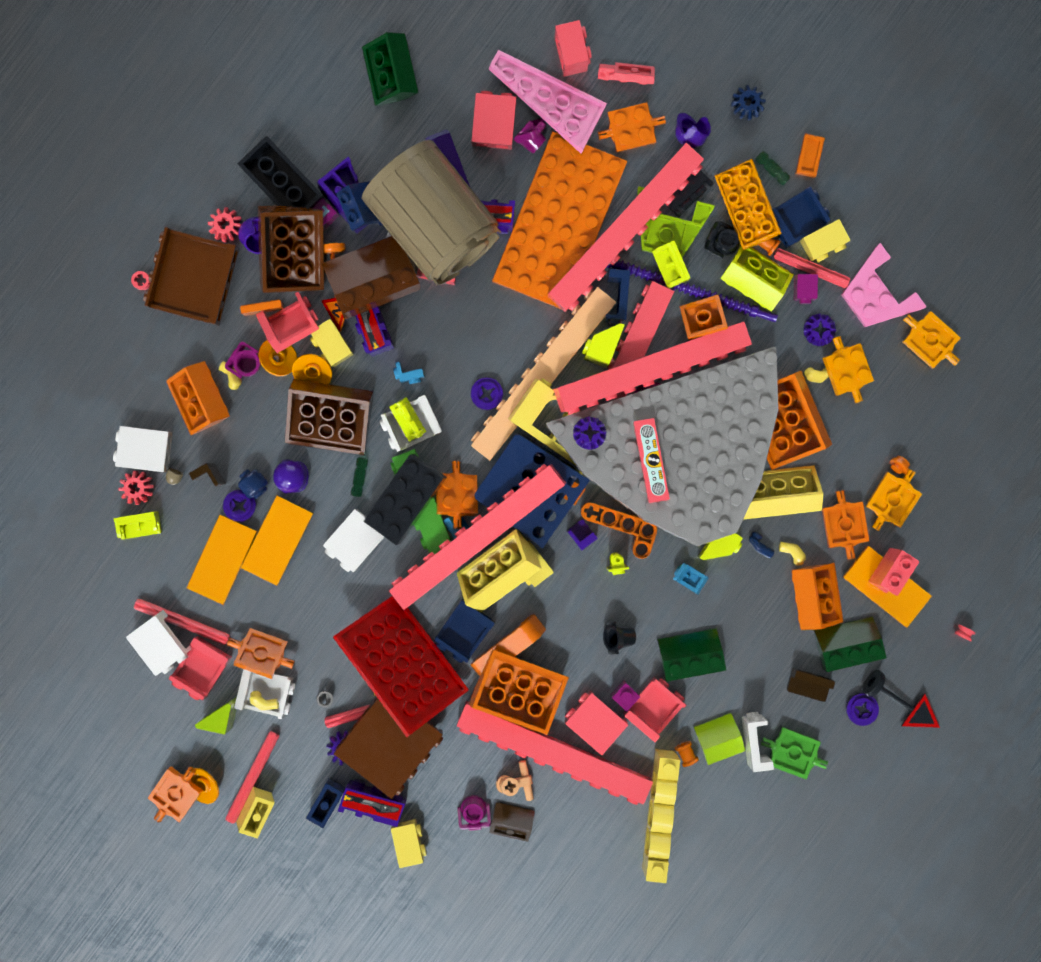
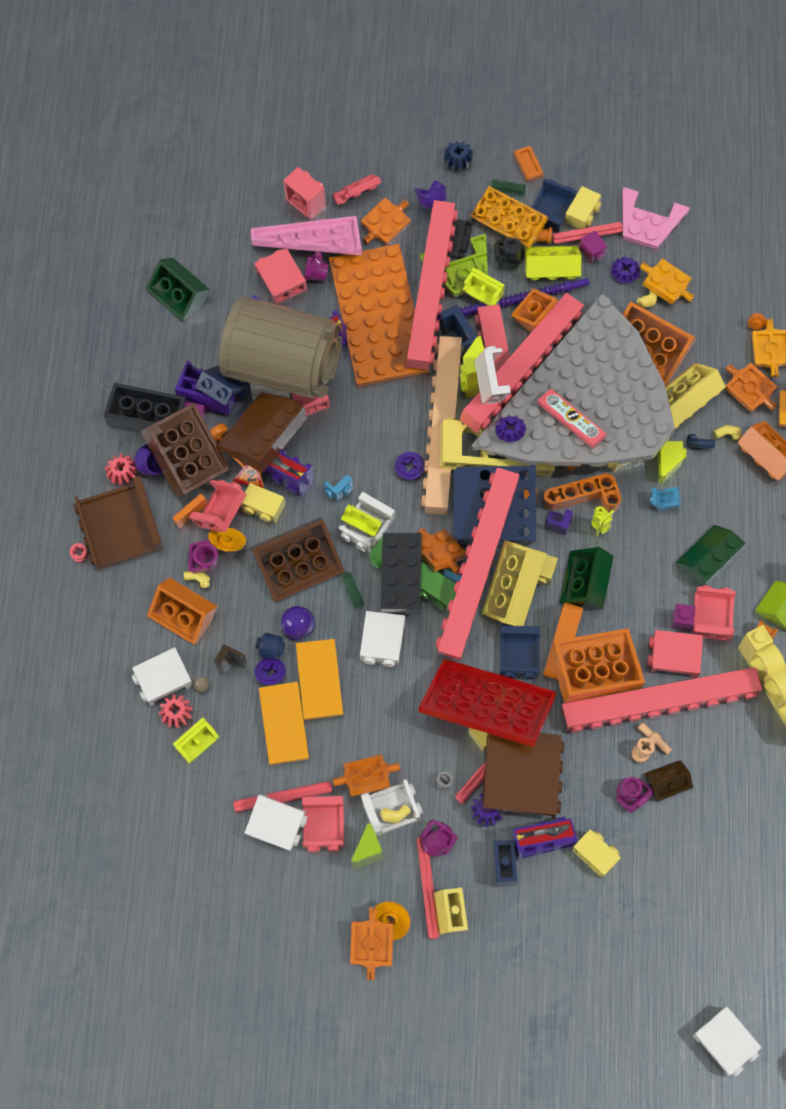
camera: 30 degrees left, 20 degrees down
light orange dish [292,354,332,384] -> none
black piece [603,621,636,655] -> none
light orange plate [902,311,961,368] -> none
none -> magenta piece [420,819,458,857]
none -> white panel [474,346,511,405]
none -> dark green slope [559,547,614,611]

